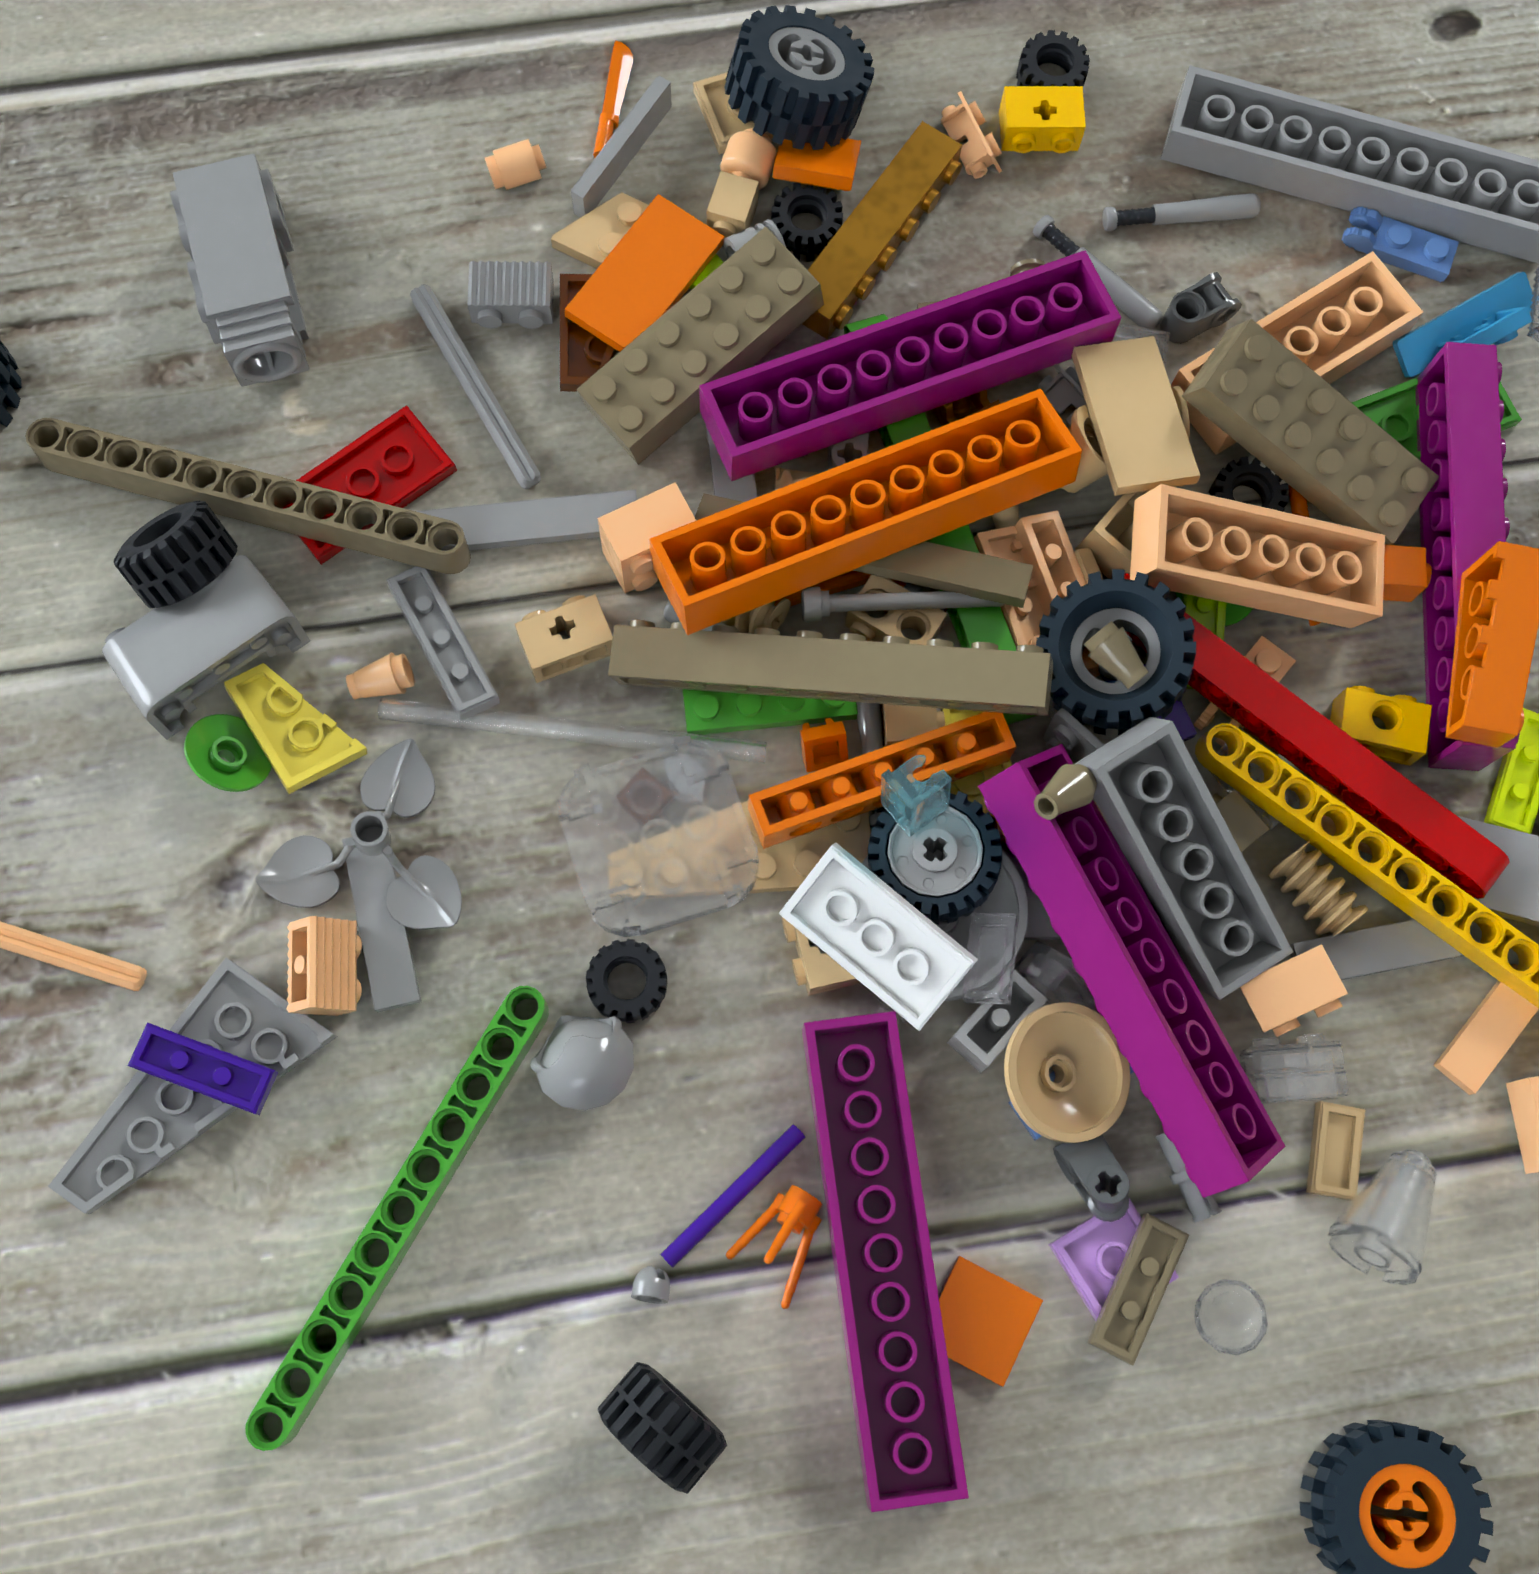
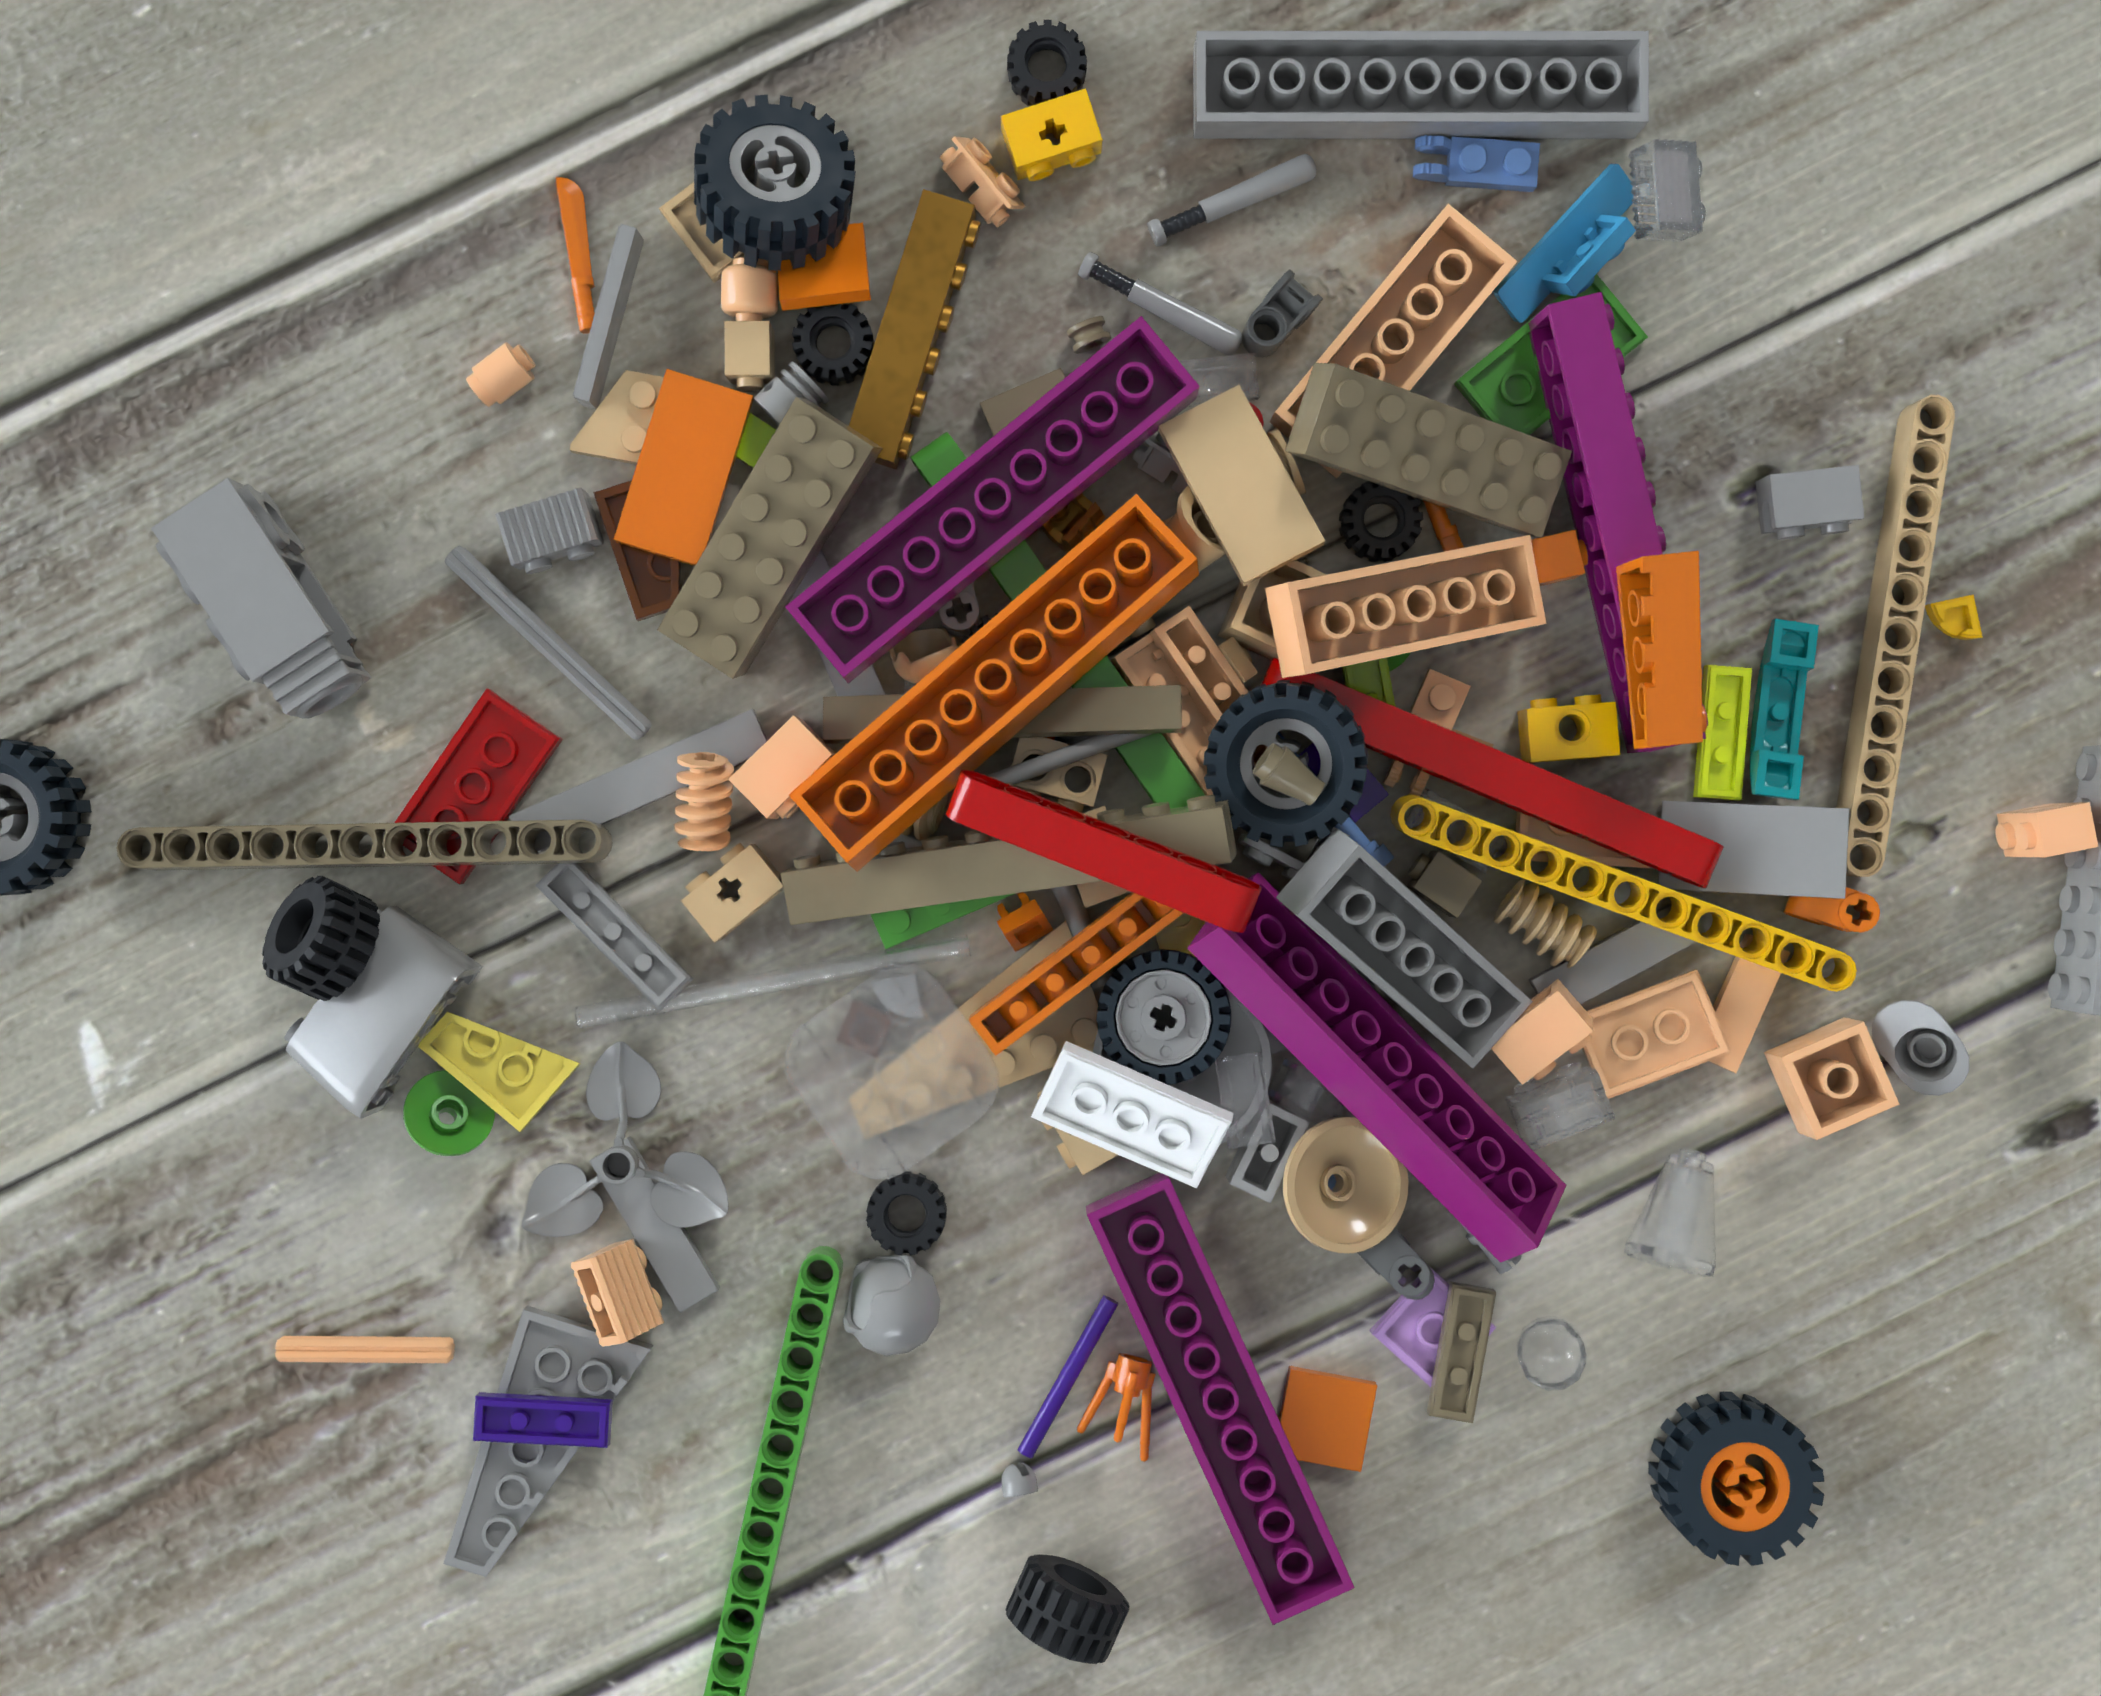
camera: 10 degrees left, 15 degrees up
light nougat cone [346,652,415,700] -> none
clear light blue hinge [881,755,952,837] -> none
dark tan cone [1034,764,1097,820] -> none
tan tile [1306,1101,1365,1201] -> none
none -> light nougat piece [674,752,734,852]
none -> red beam [946,770,1262,933]
none -> light nougat tile [1582,969,1732,1100]

